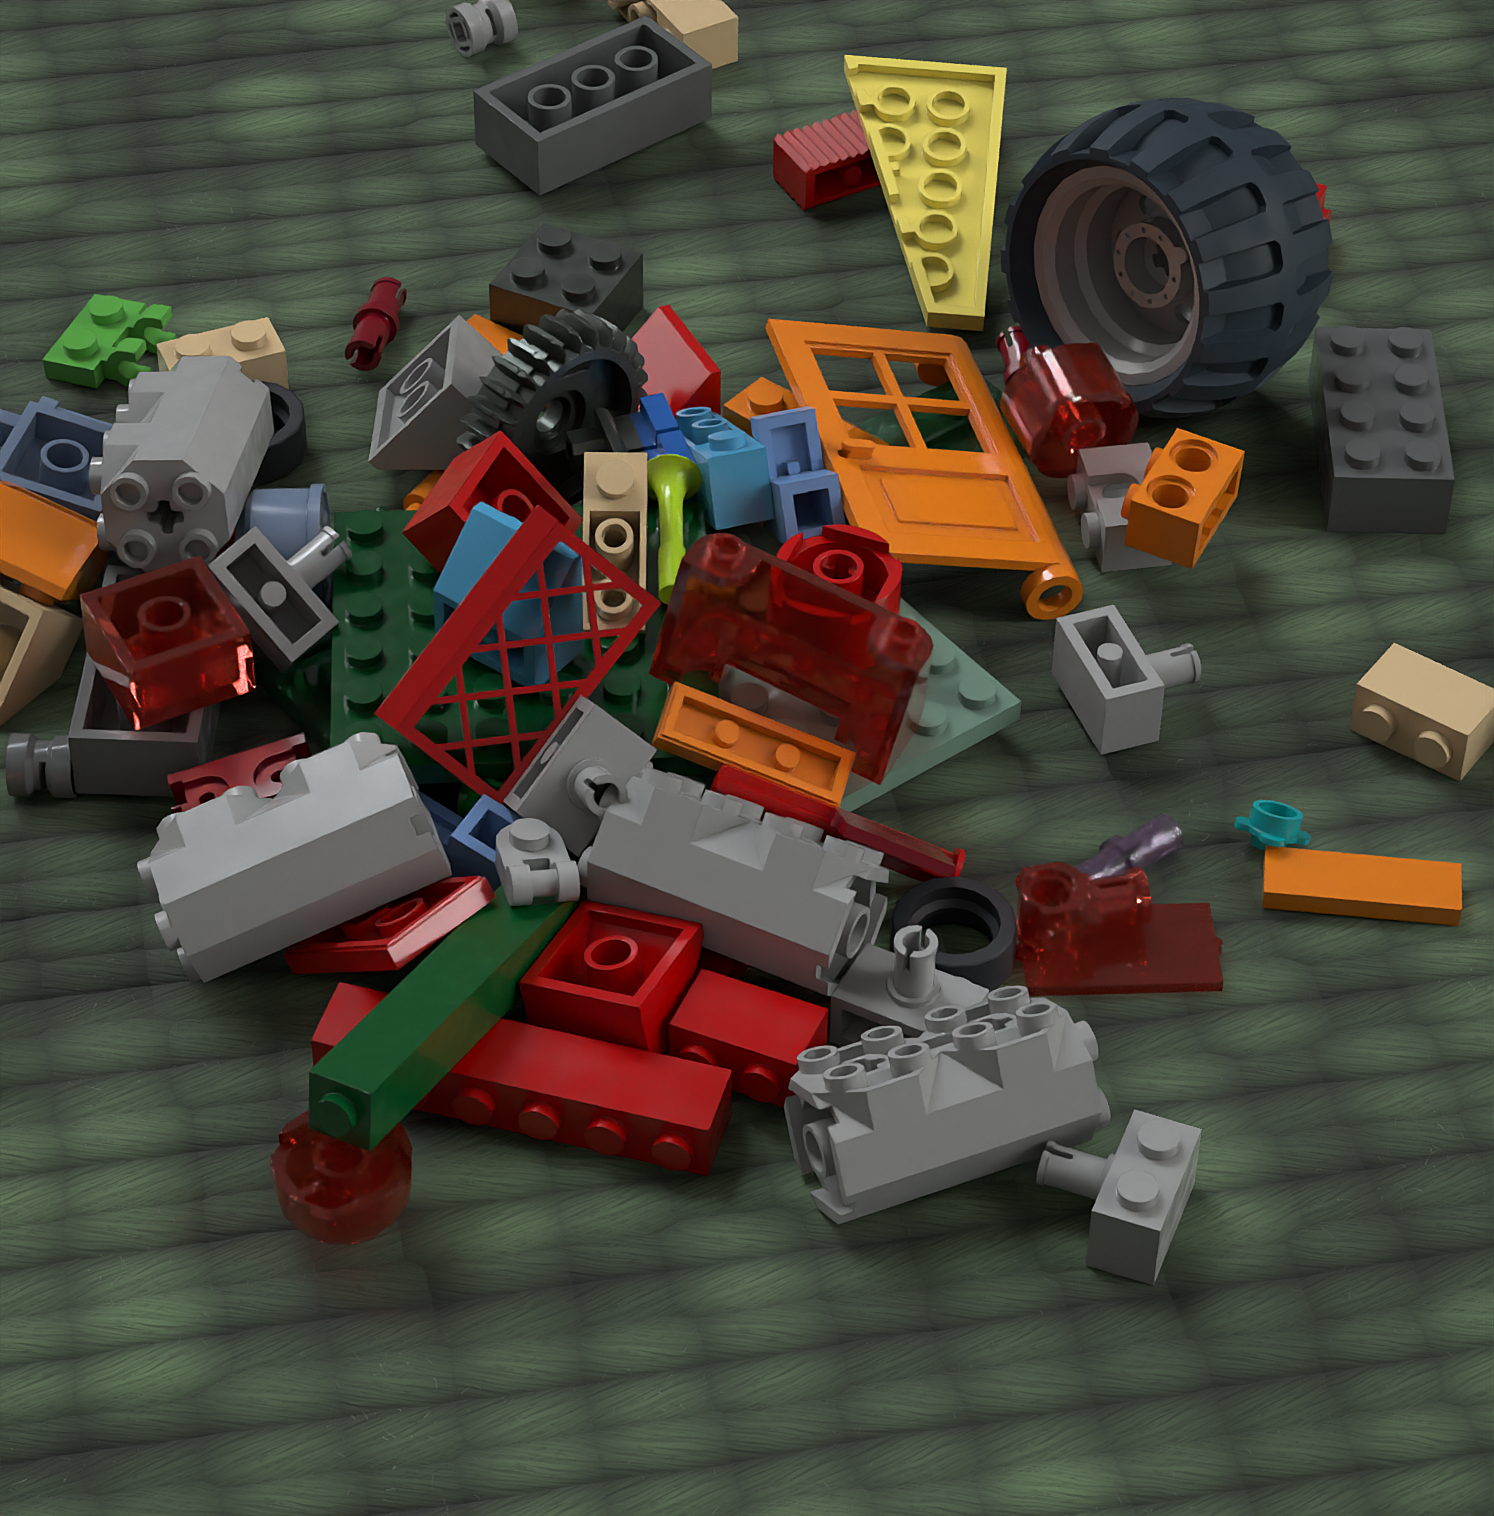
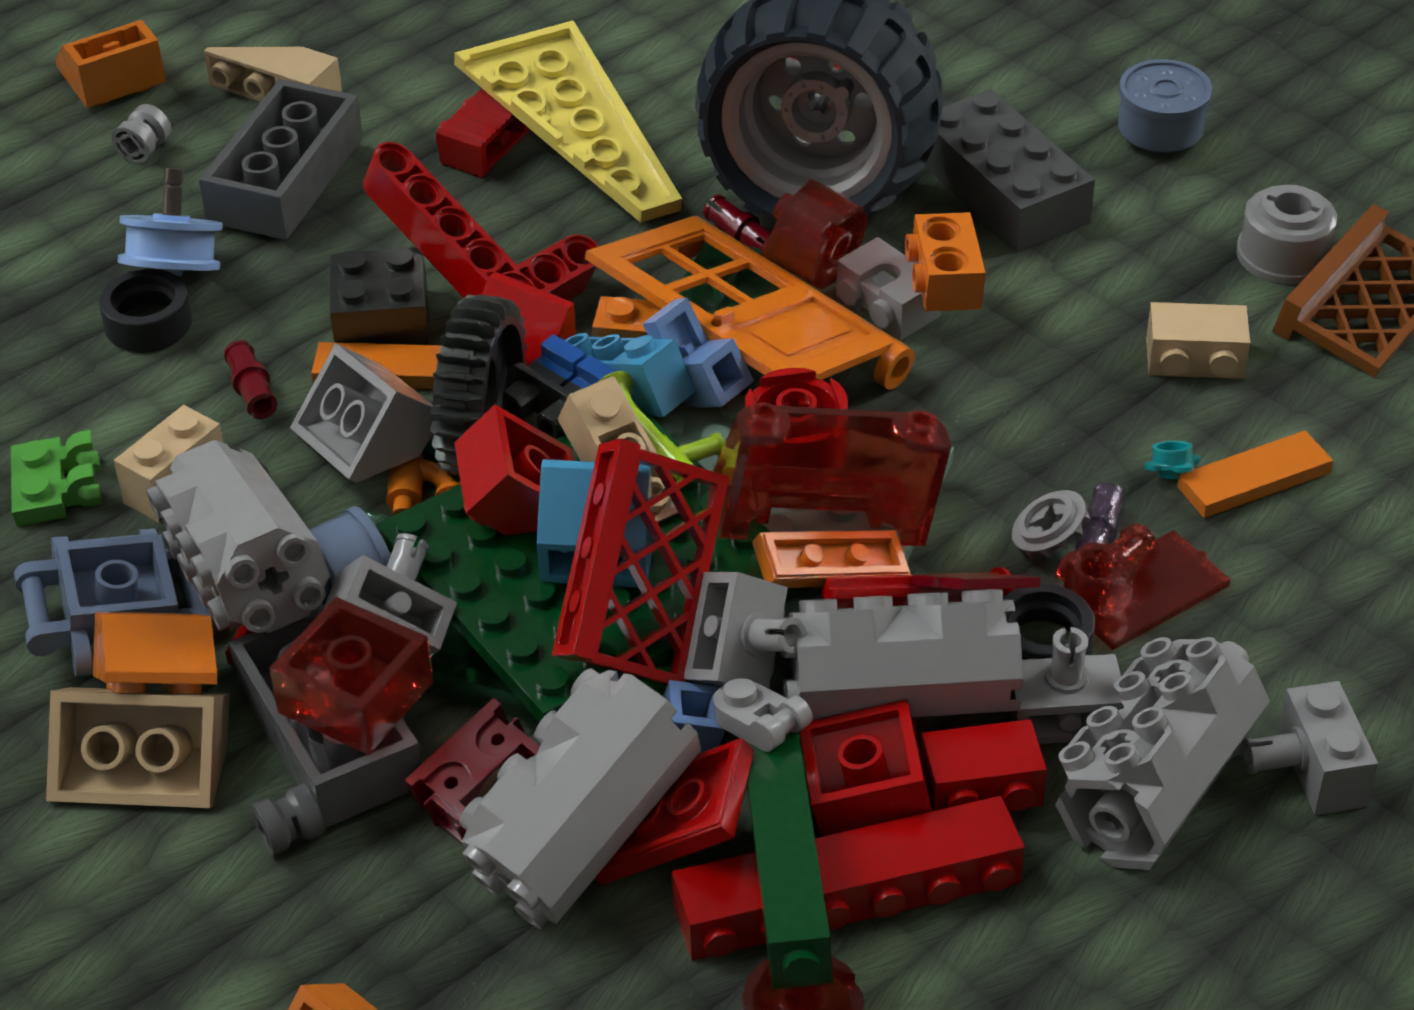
camera: 30 degrees left, 0 degrees up
light grey brick [1052,605,1201,755] -> none
none -> black tyre [99,269,192,352]
none -> light blue wheel [117,168,223,276]
none -> red beam [363,142,599,301]
none -> light grey gear [1012,490,1091,559]

